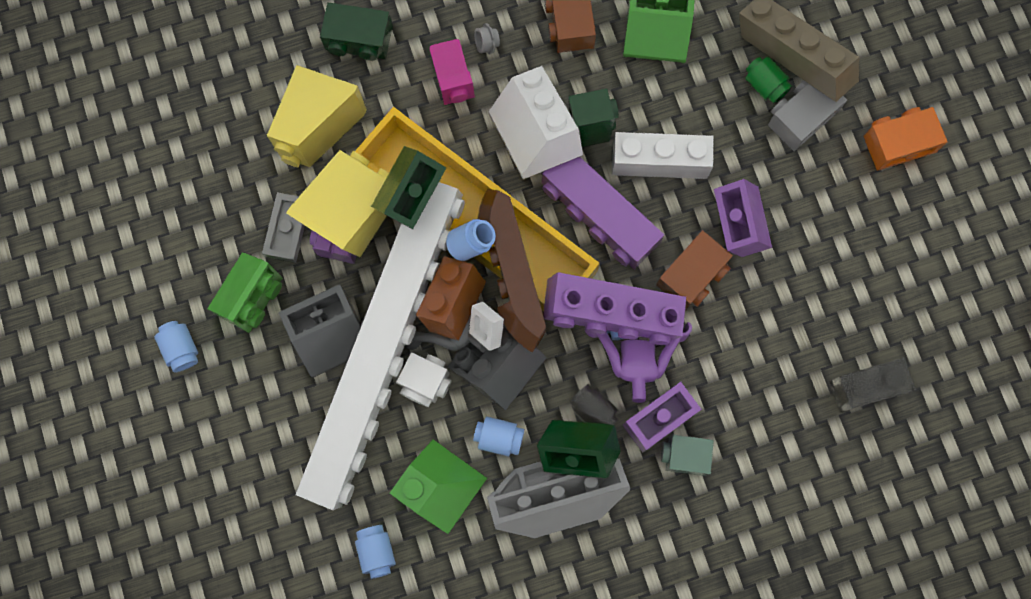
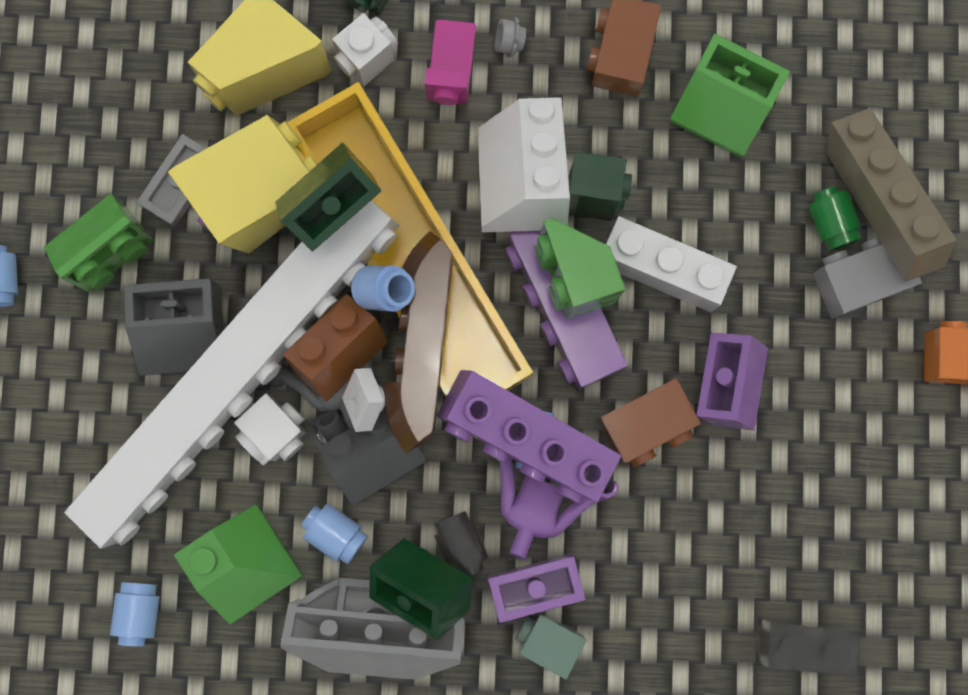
camera: 15 degrees right, 5 degrees up
none -> white brick [332,13,398,86]
none -> bright green slope [534,218,625,320]

